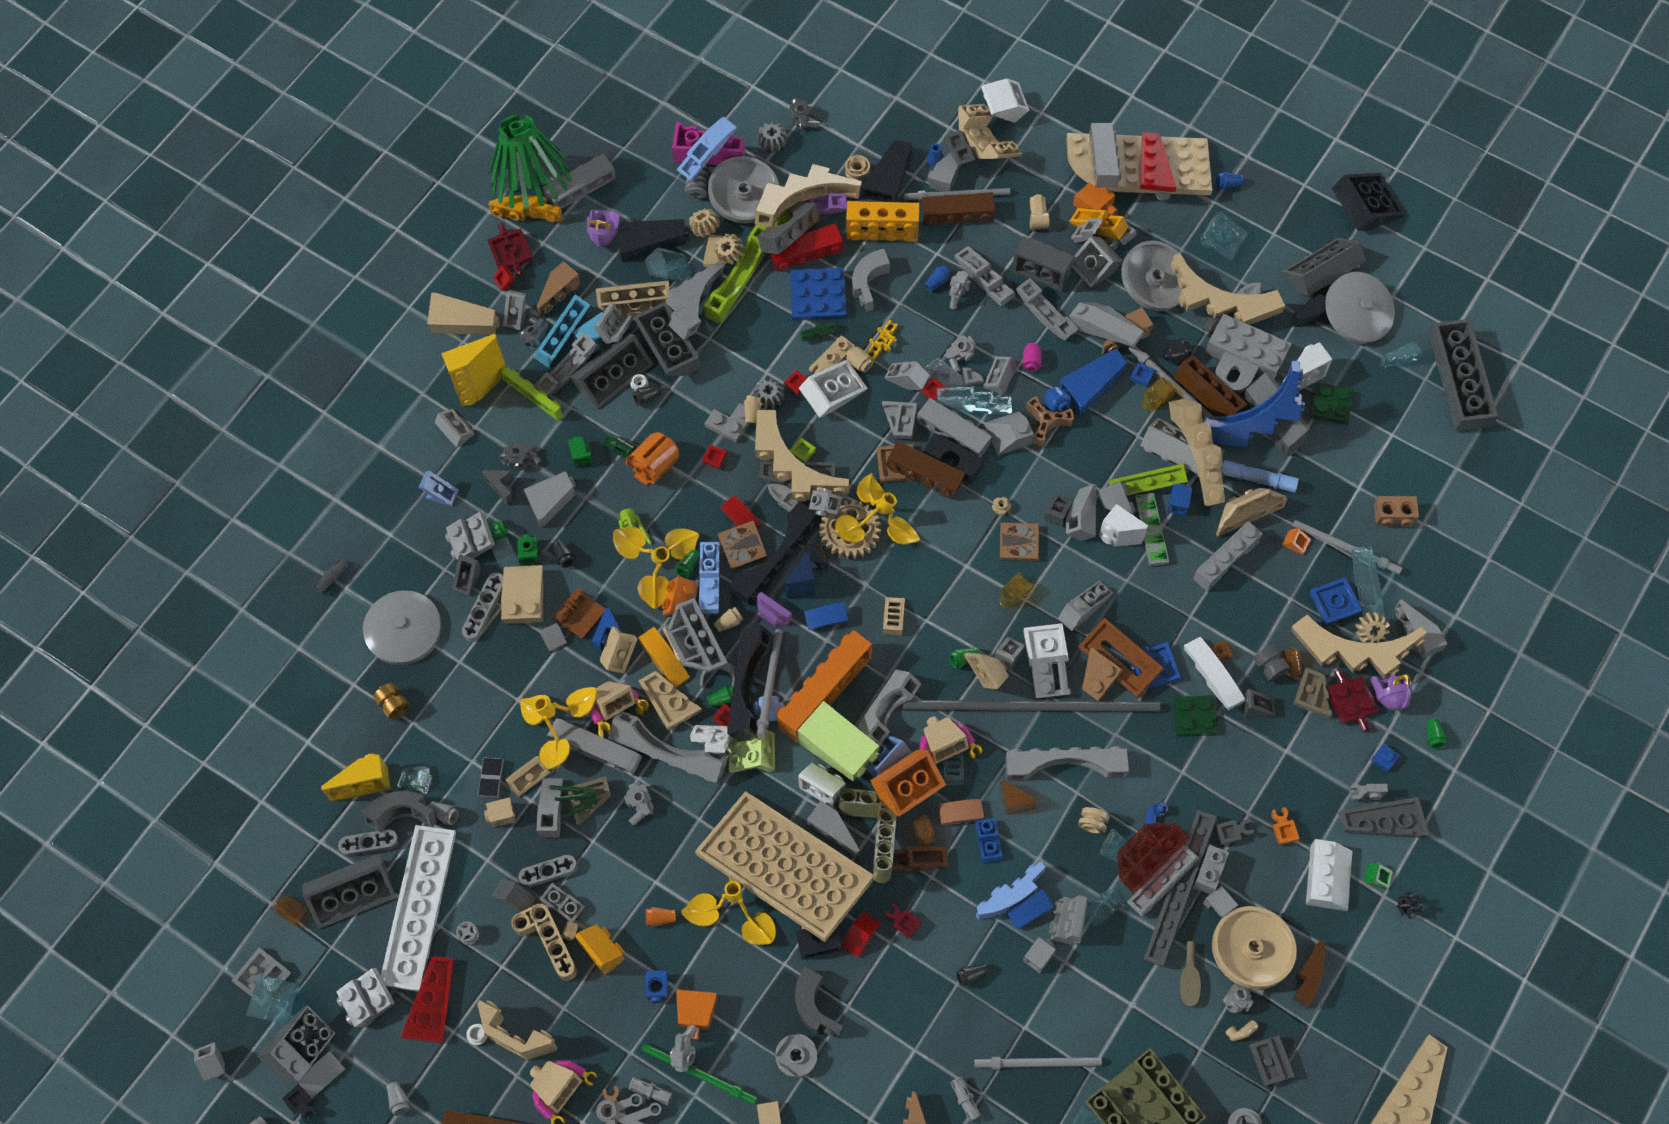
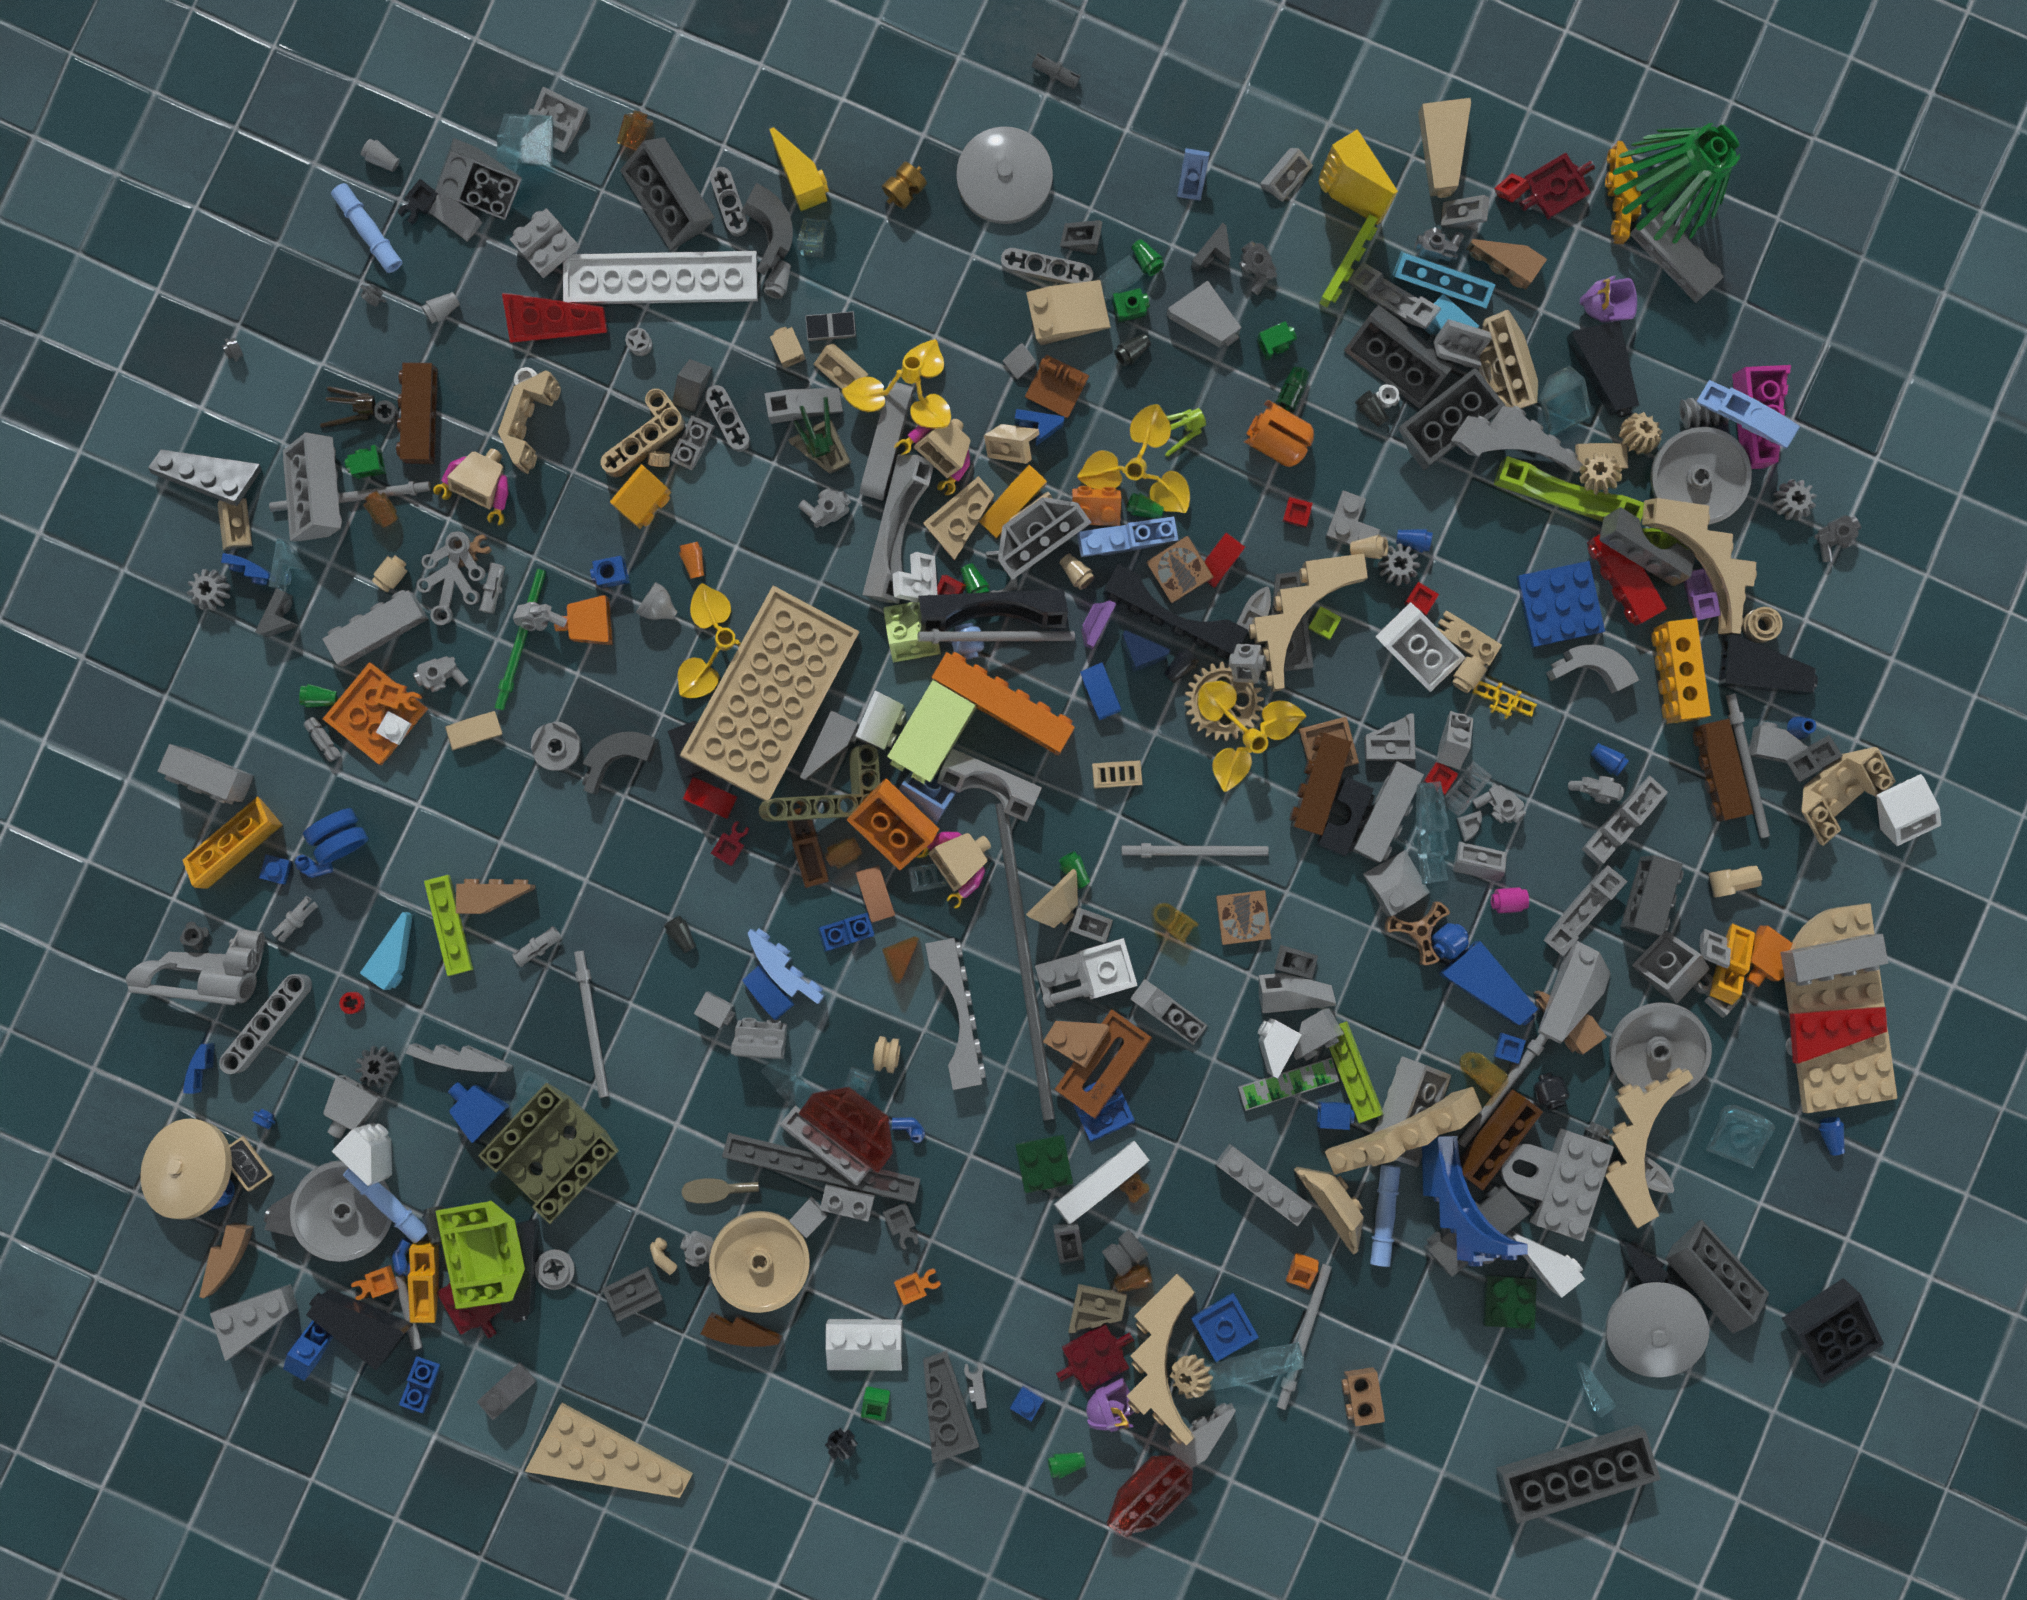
camera: 75 degrees right, 20 degrees up
light grey brick [194,1042,225,1081] -> none
light grey plate [445,511,495,561] -> none
dark green axle [800,321,837,342] -> none
tan plate [992,497,1011,515] -> none
none -> light grey helmet [636,582,677,620]
none -> clear red wedge [1107,1455,1193,1538]
none -> light grey bar [1121,843,1269,858]
none -> blue cone [1396,529,1433,553]

